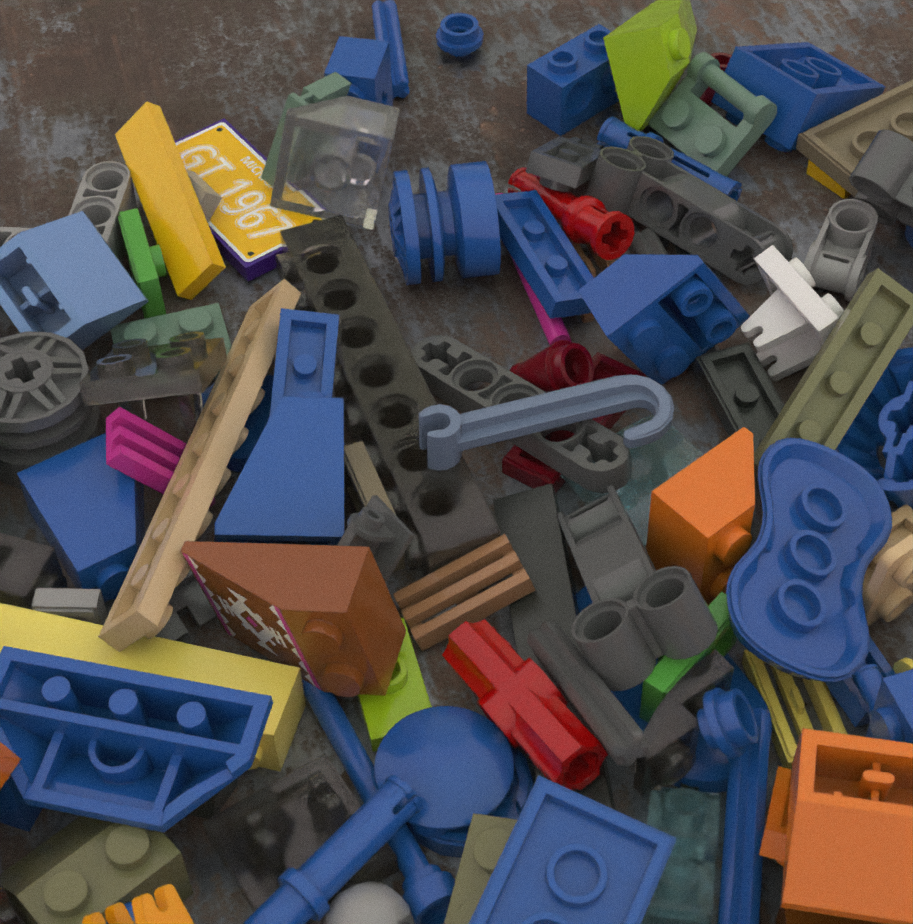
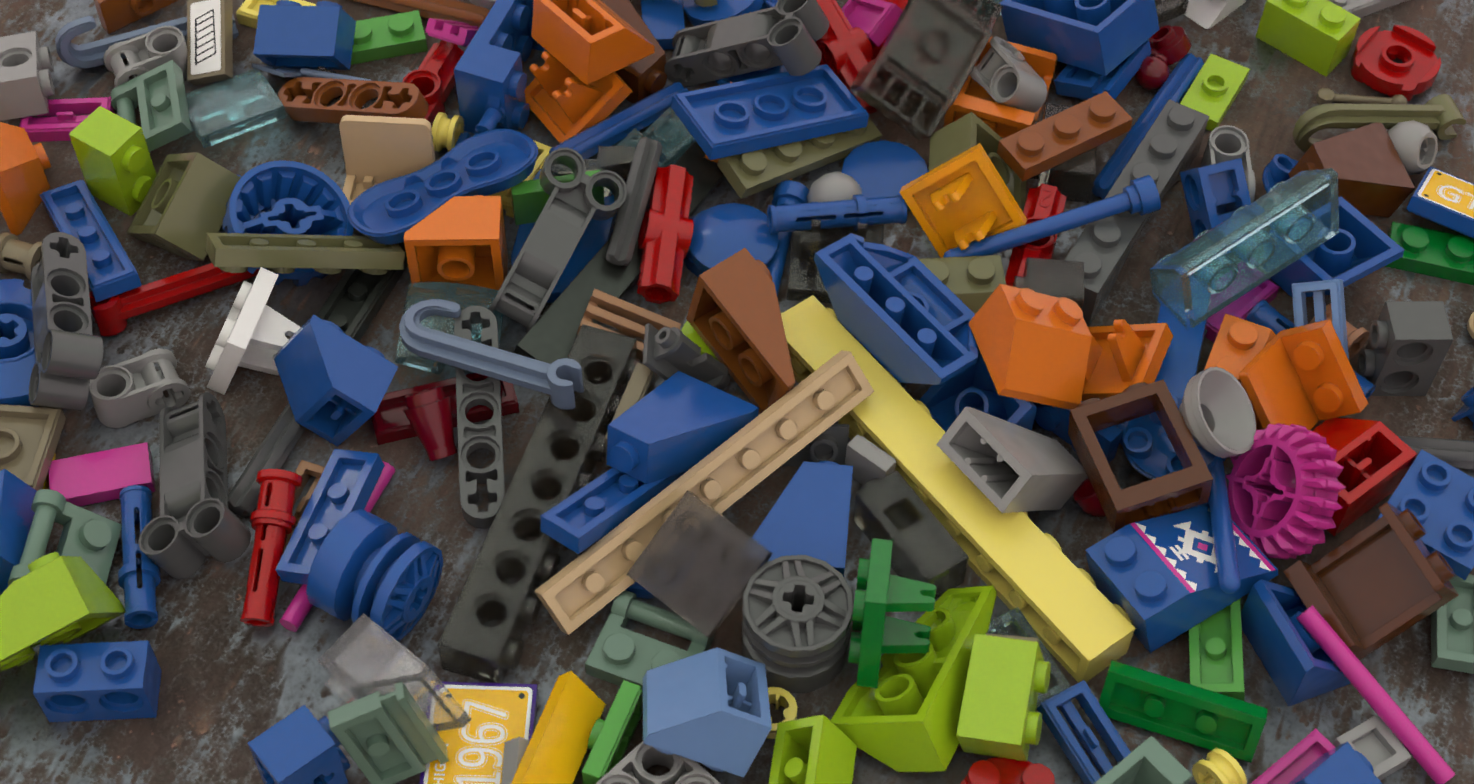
camera: 145 degrees left, 5 degrees up
dark pink tile [106,407,215,508] -> none
dark grey hinge [526,136,603,192] -> none
blue plate [697,688,759,759] -> none
none -> dark pink tile [48,442,155,506]

